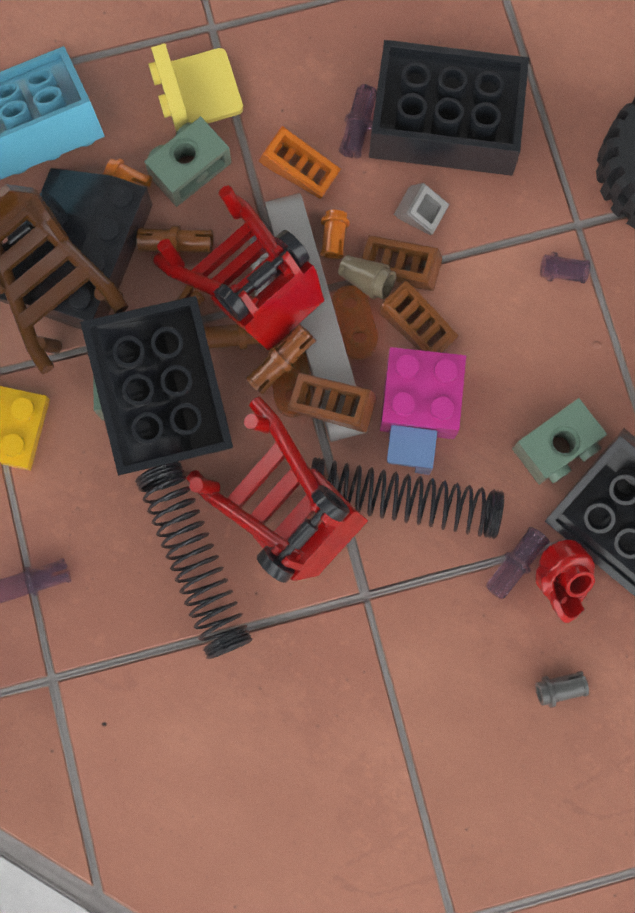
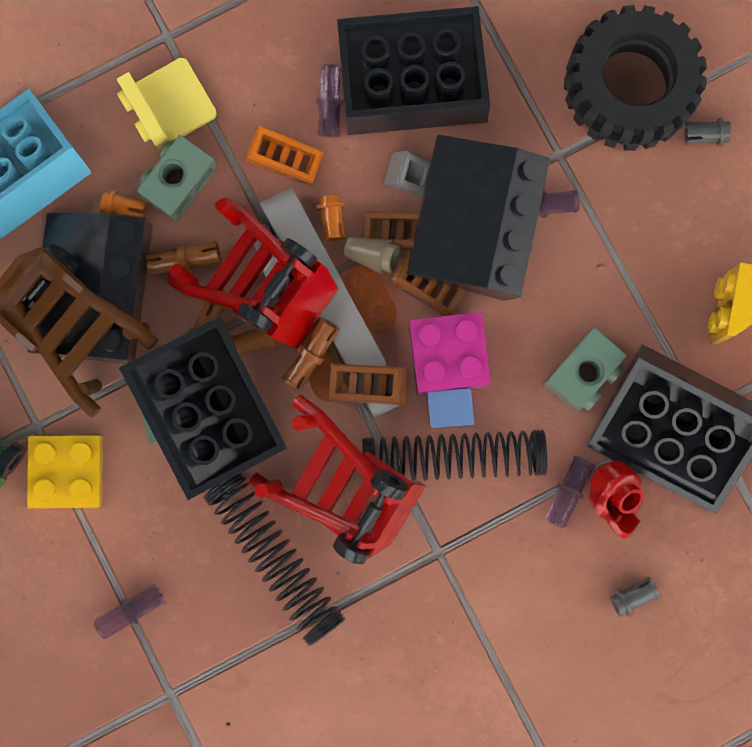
camera: 10 degrees left, 5 degrees up
none -> black slope [406,135,550,301]

